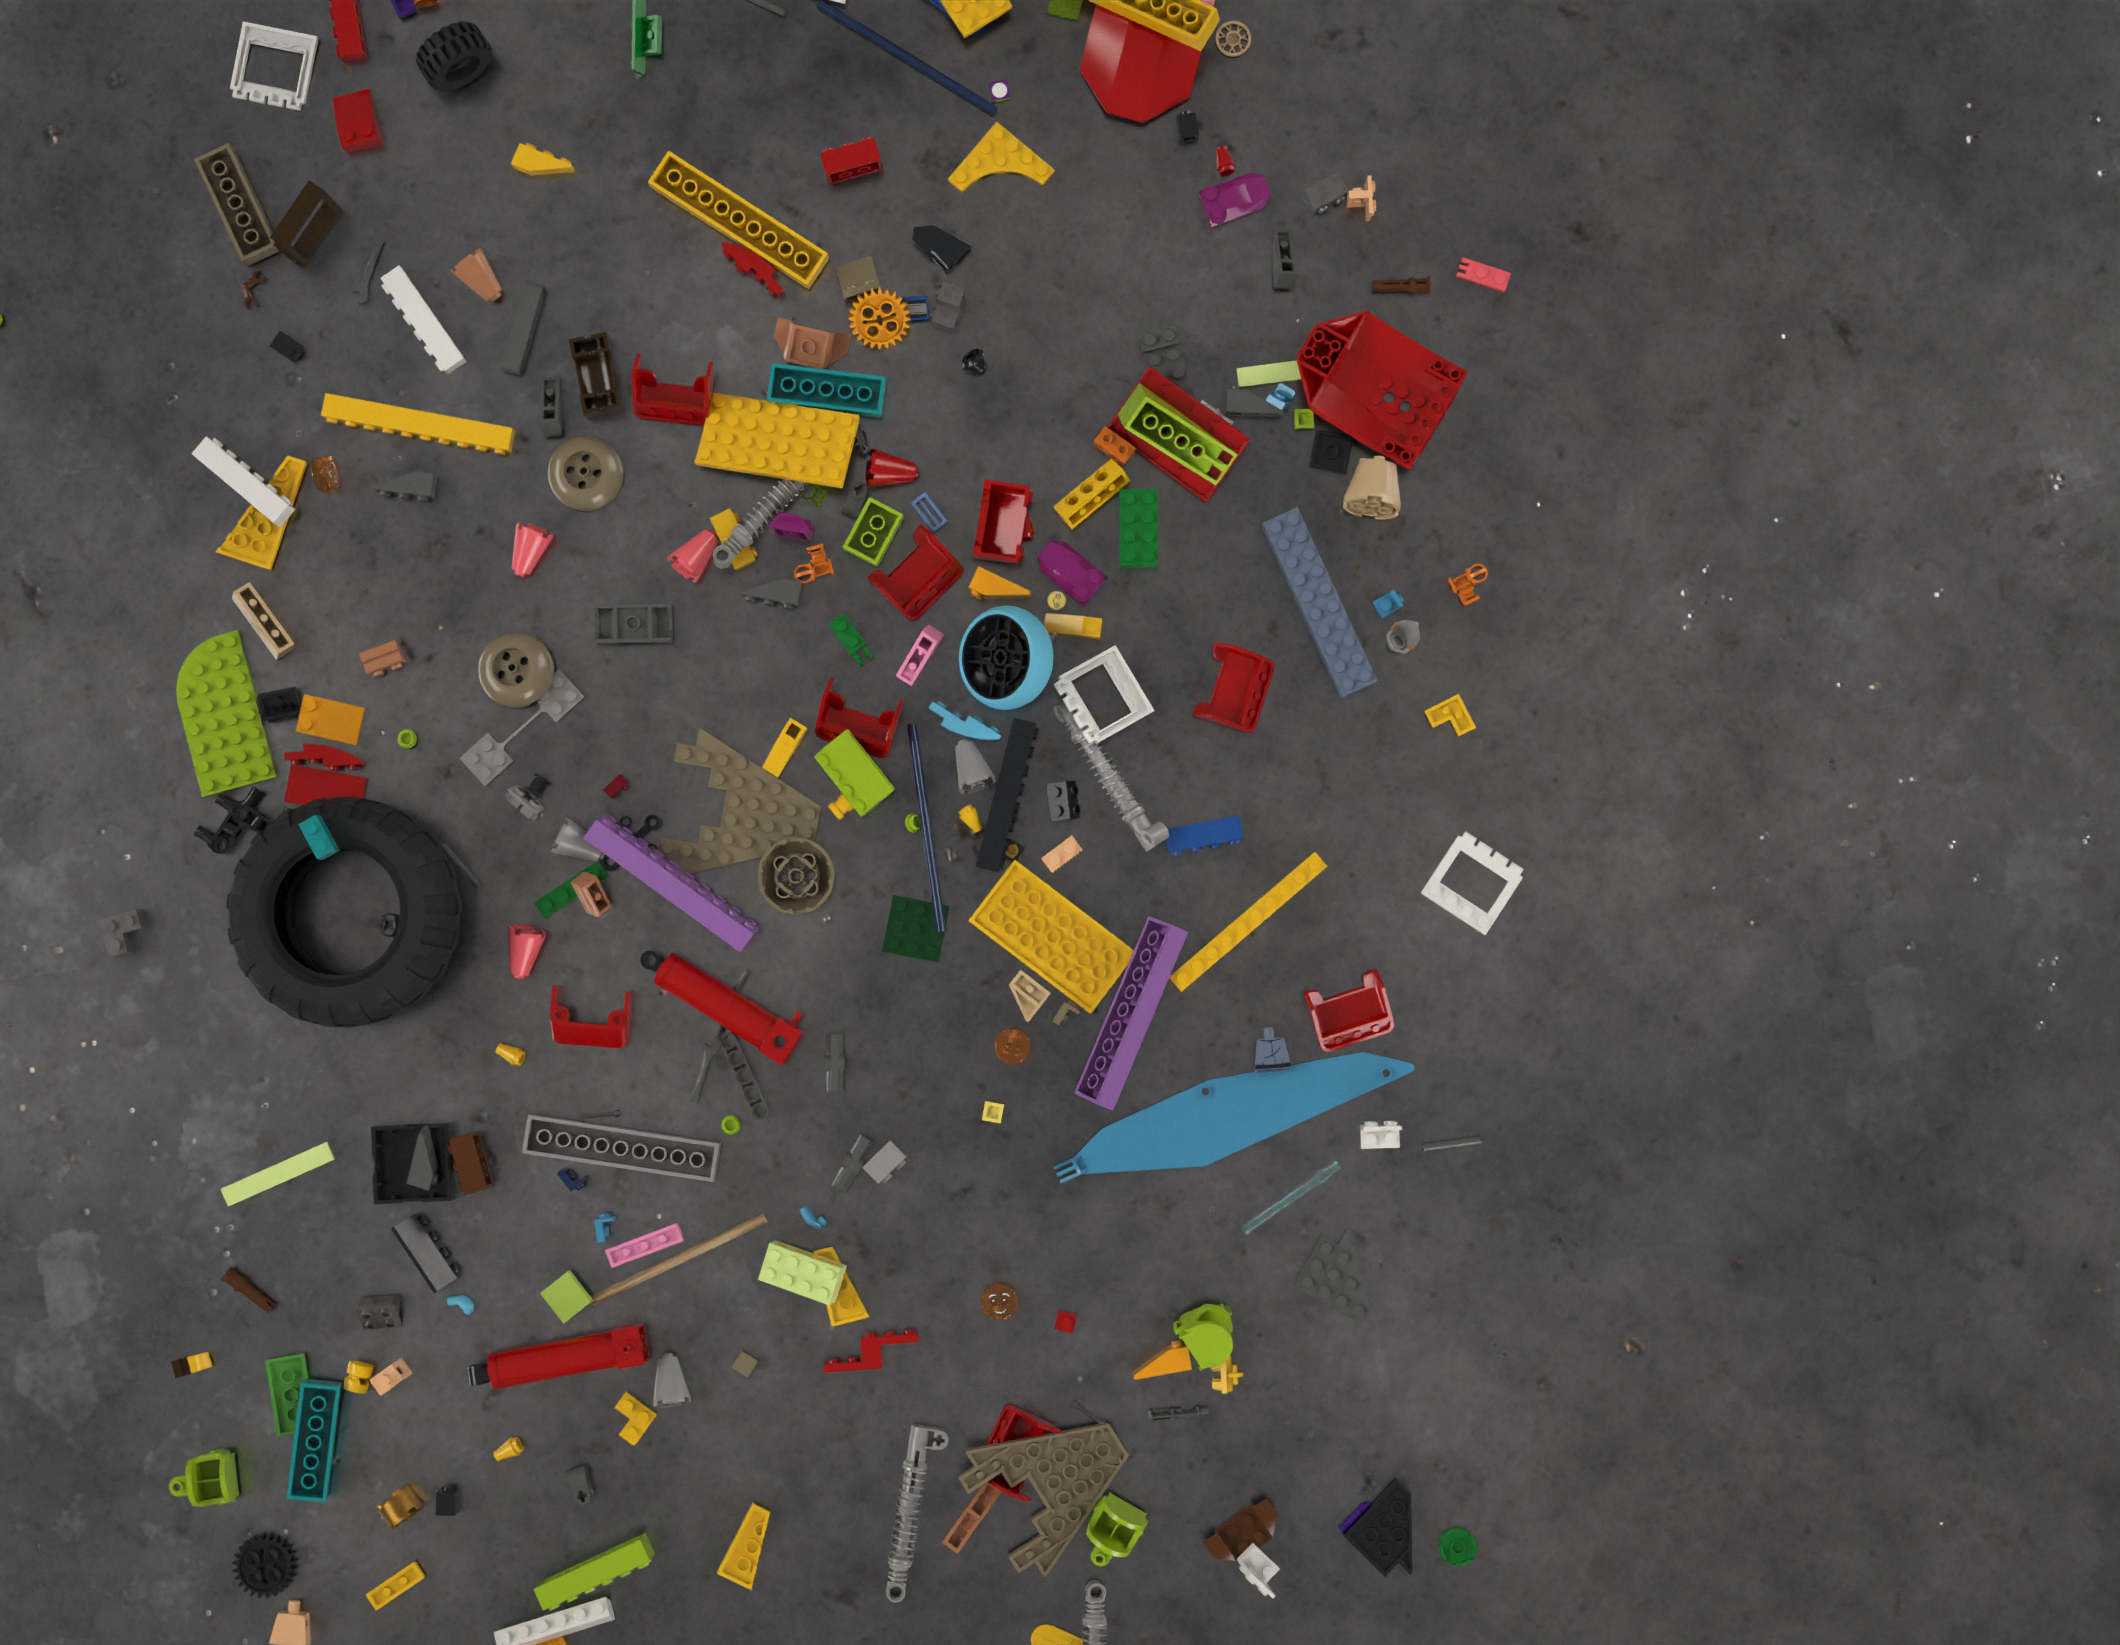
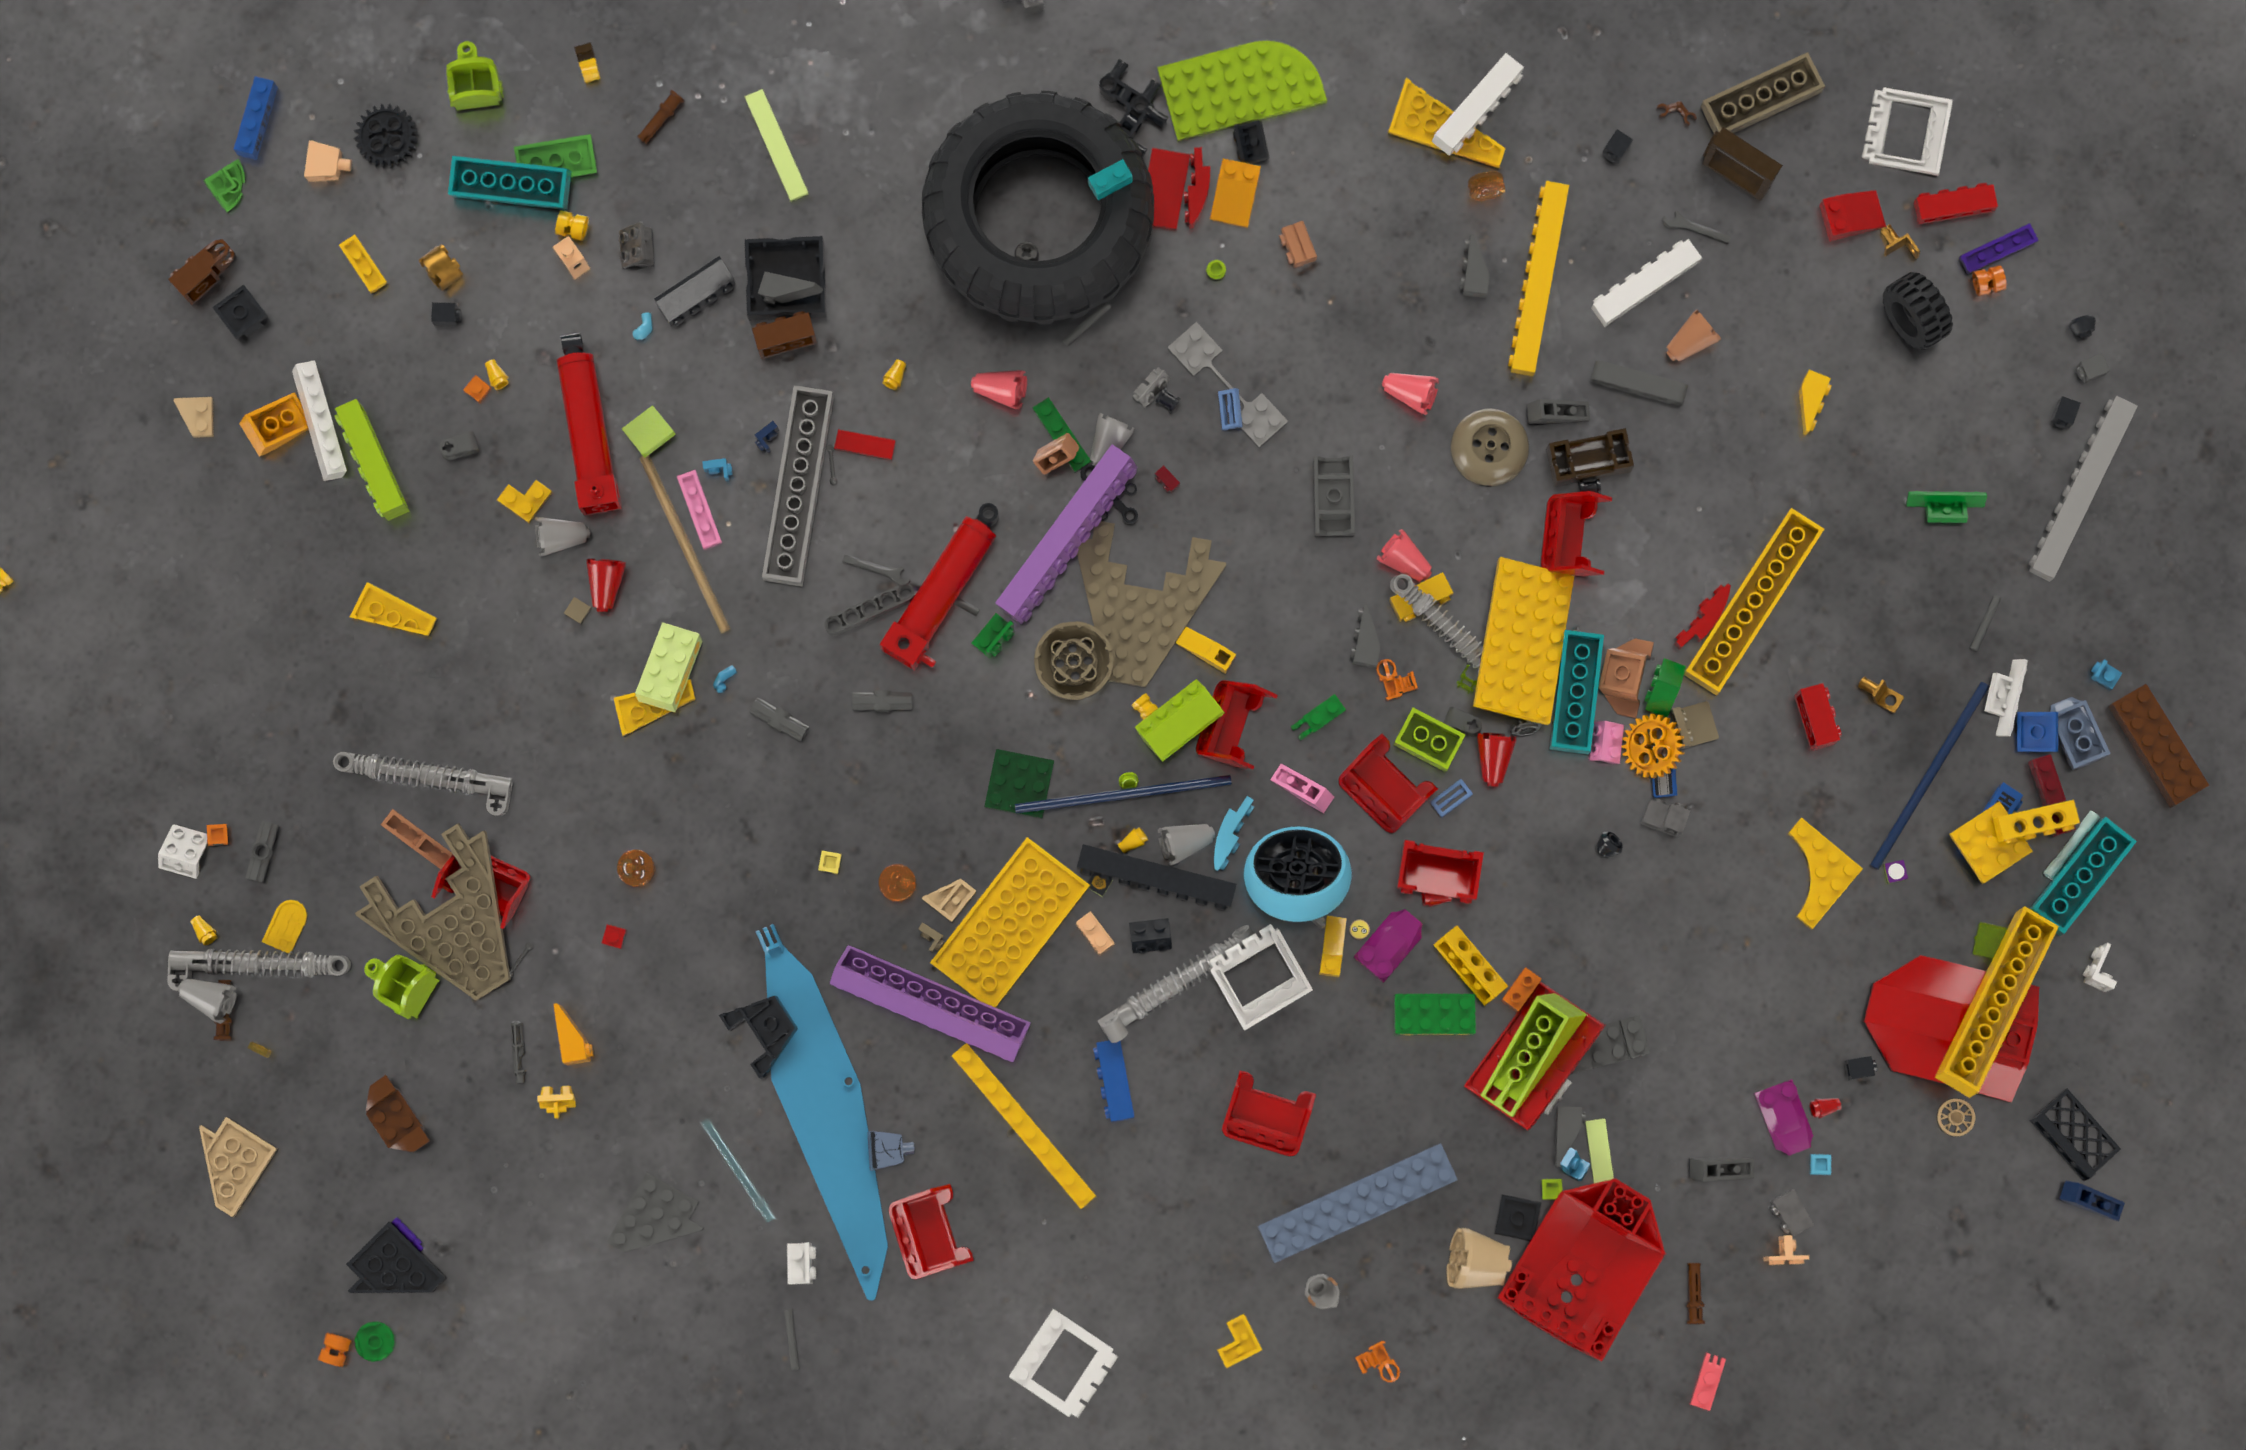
camera: 85 degrees right, 5 degrees down
tan brick [232,582,294,660] -> none
dark tan brick [478,632,554,708] -> none
red windscreen [550,985,633,1048] -> none
lime plate [721,1115,741,1135] -> none
magenta slope [769,512,814,541] -> none
red bracket [823,1329,920,1373] -> none
light grey brick [862,1140,907,1184] -> none
black panel [912,225,971,273] -> none
light orange slope [969,566,1031,601] -> none
lime animal [1173,1303,1233,1371] -> none
white bracket [1237,1543,1280,1599] -> none
dark azure bracket [1372,589,1404,619] -> none
none -> orange wheel [318,1332,352,1367]
none -> orange plate [463,375,492,403]
none -> red cone [586,558,626,612]
none -> black wing [719,996,798,1079]
none -> red tile [834,429,896,460]
none -> green bracket [971,613,1015,659]
none -> medium blue tile [1218,388,1243,431]
none -> black bush [1579,479,1601,494]
none -> bright pink bracket [1589,721,1624,764]
none -> green brick [1644,658,1686,717]
none -> medium azure tile [1810,1154,1831,1175]
none -> pearl gold bracket [1858,676,1904,713]
none -> pearl gold bracket [1880,224,1920,259]

